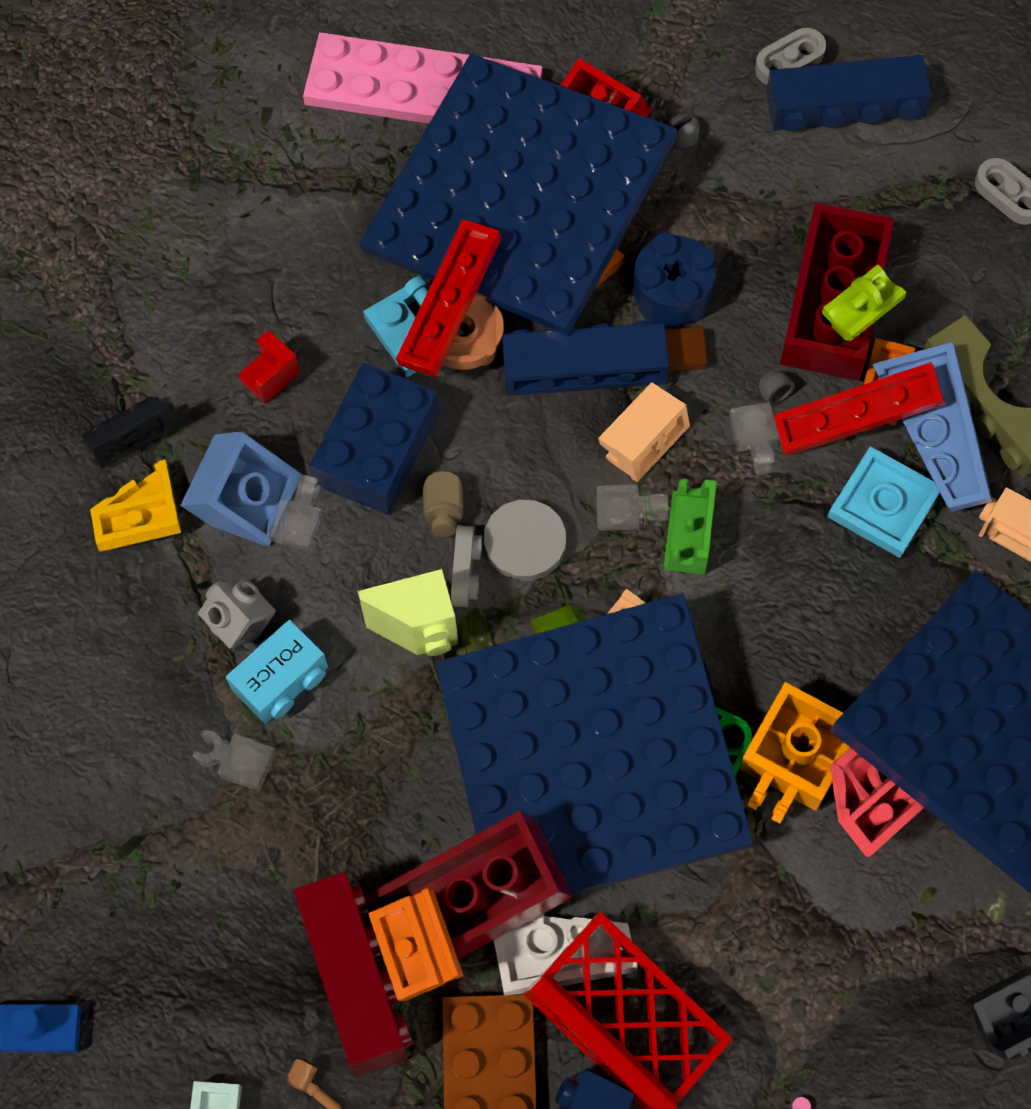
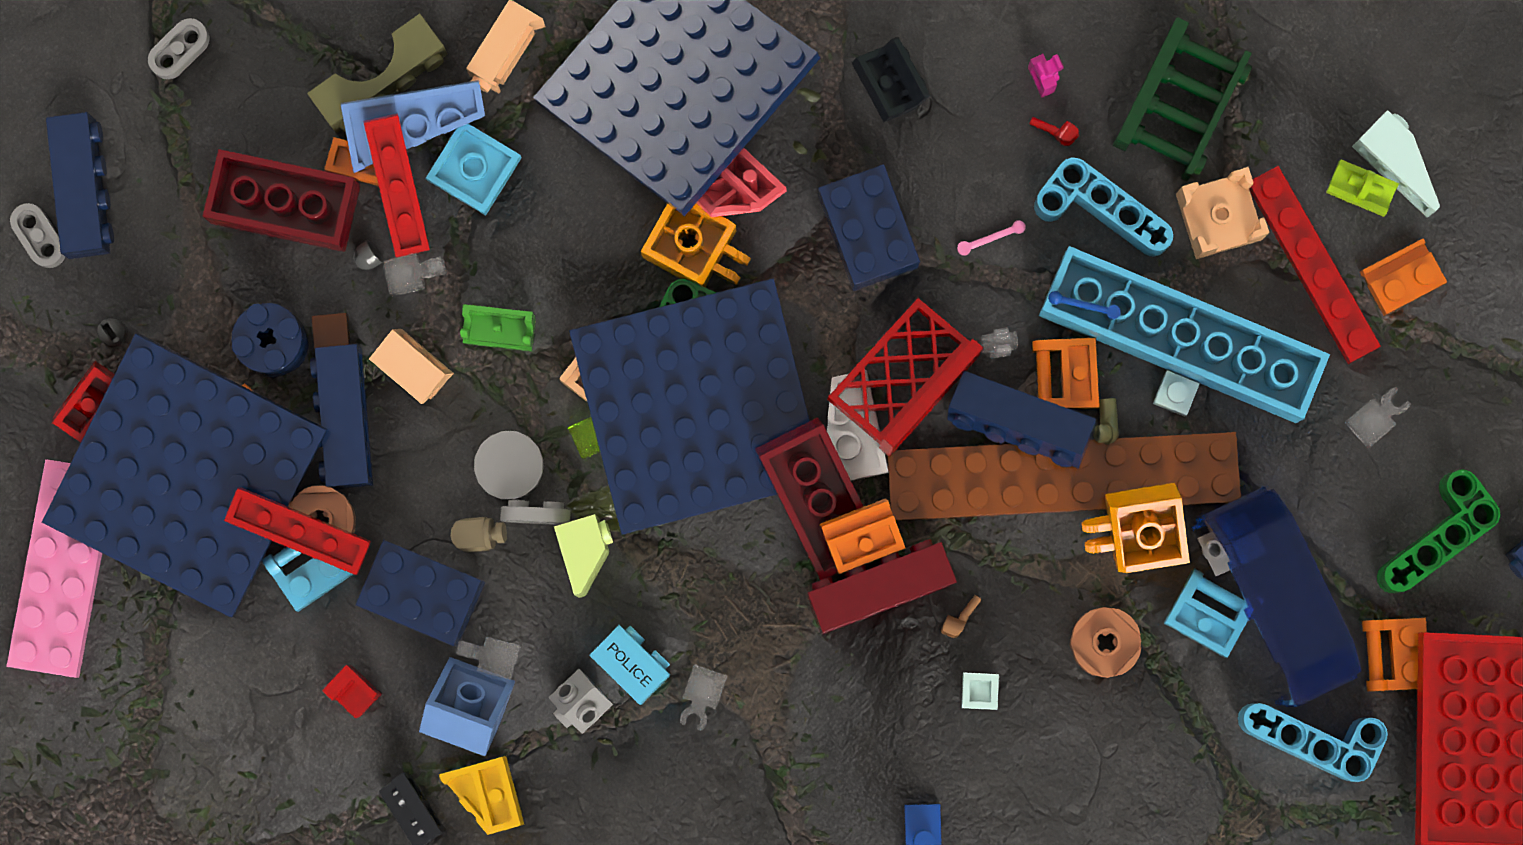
camera: 90 degrees left, 15 degrees up
clear plate [597,485,668,531] -> none
lime hips [822,265,907,341] -> none
none -> dark blue brick [818,164,920,291]

